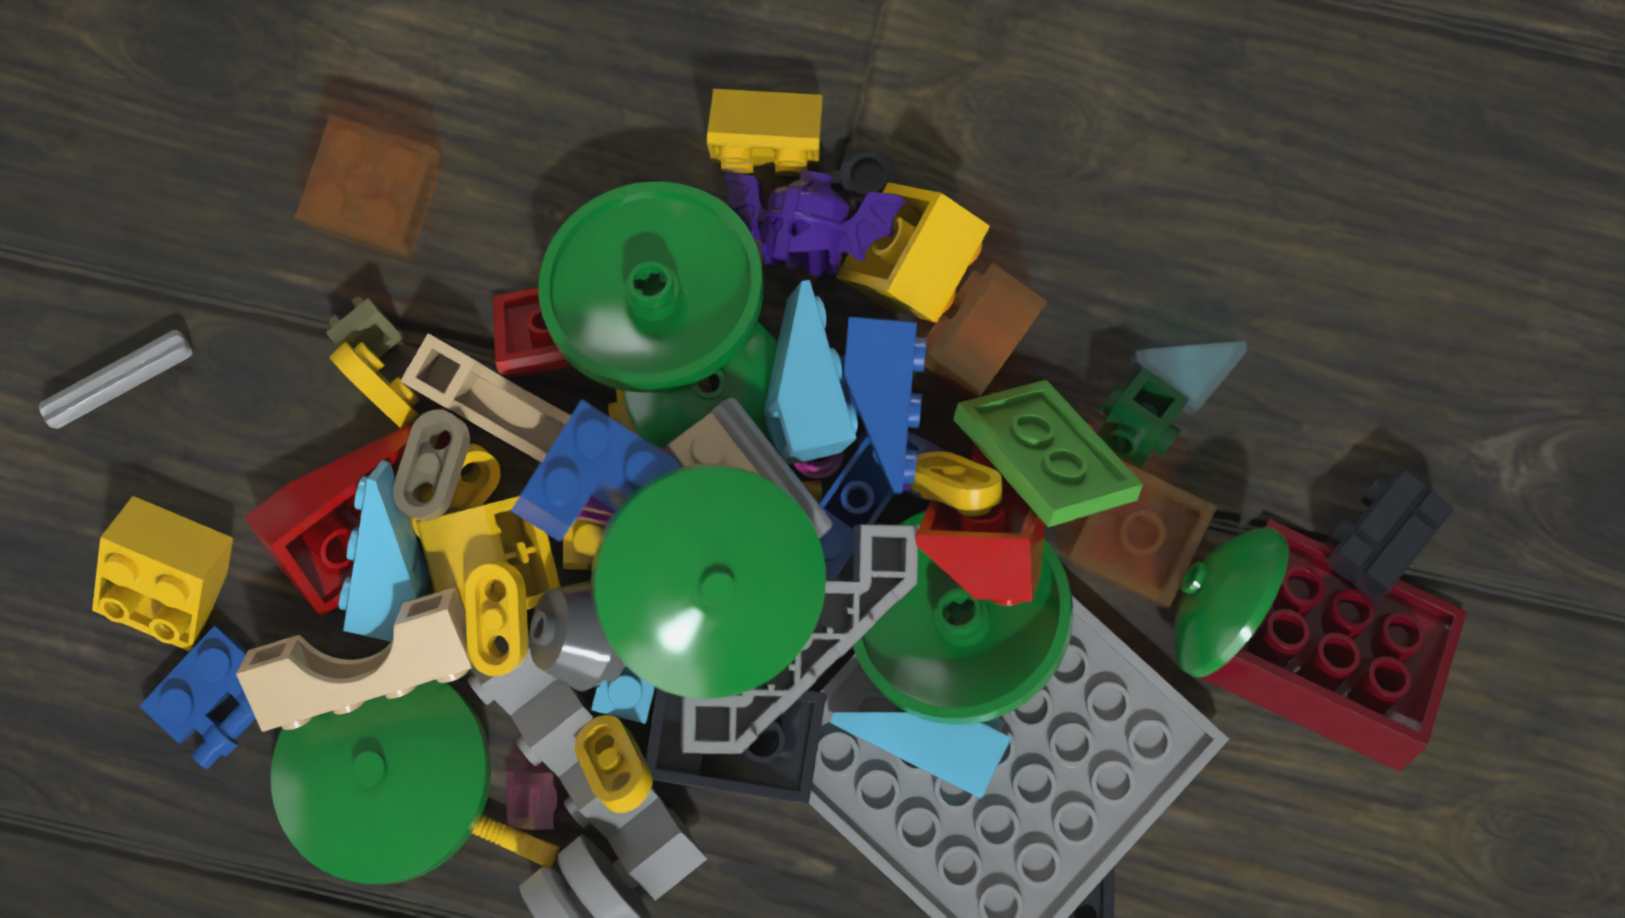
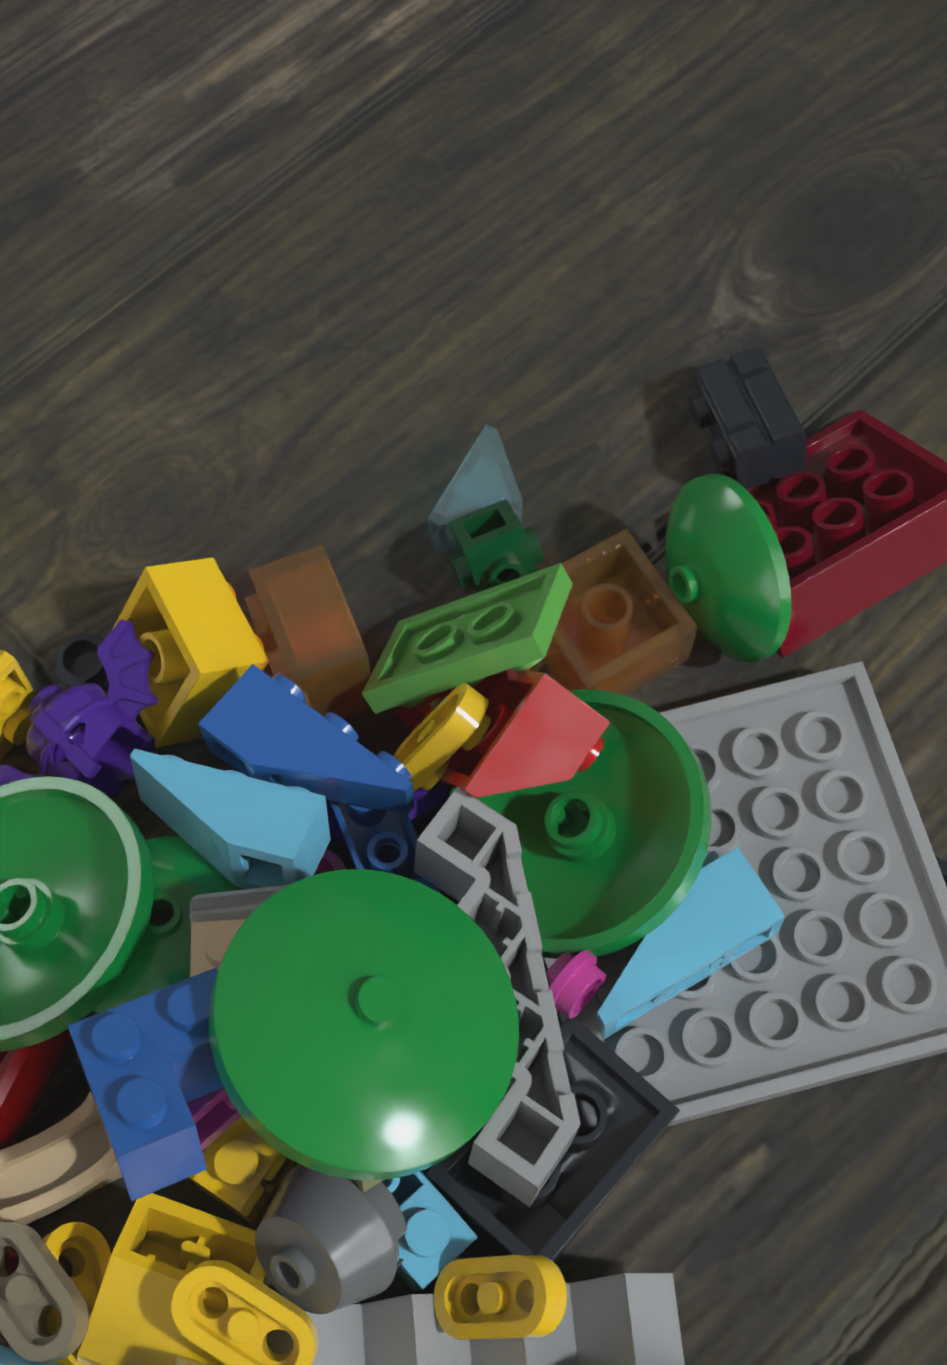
camera: 60 degrees left, 20 degrees down
none -> dark pink plate [546,950,606,1019]

